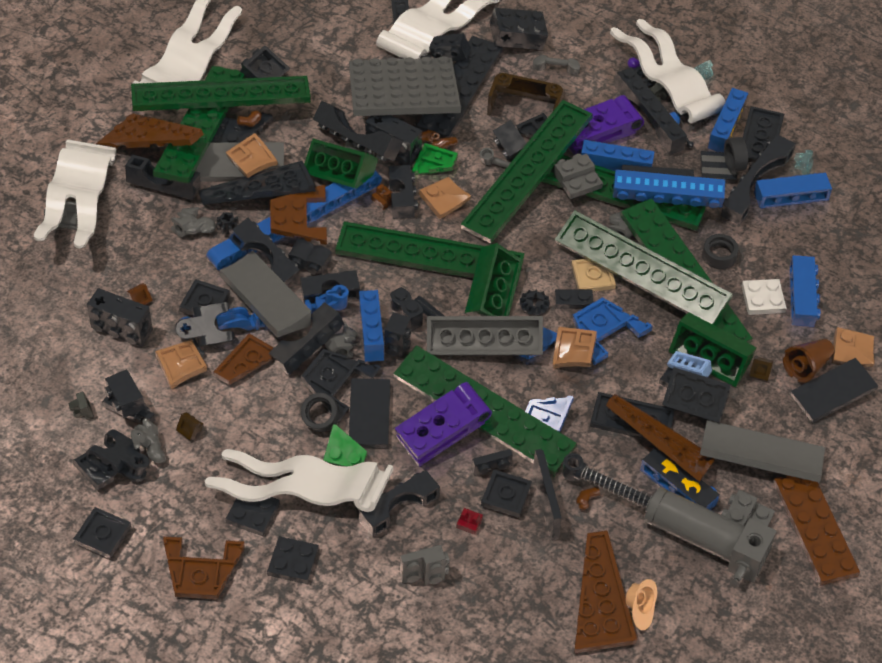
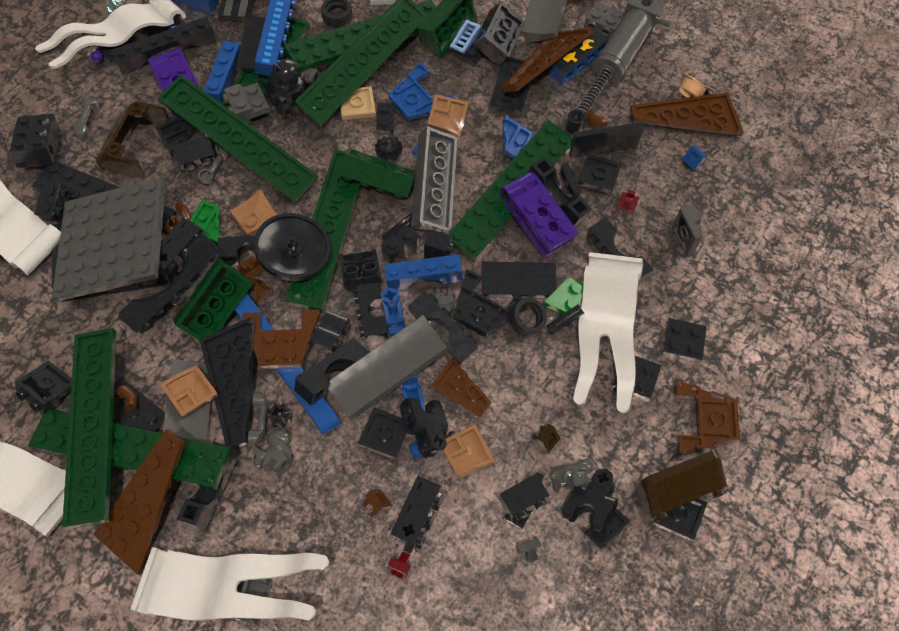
camera: 90 degrees left, 10 degrees up
none -> reddish brown tile [247,278,274,303]
none -> dark grey bar [248,392,268,446]
none -> black dish [254,213,331,281]
none -> black helmet [260,59,305,116]
none -> black slope [339,249,382,293]
none -> dark red tile [387,552,411,582]
none -> black arch [527,156,592,227]
none -> black pin [546,304,585,335]
none -> dark brown windscreen [630,449,728,527]
none -> blue tile [682,145,708,170]

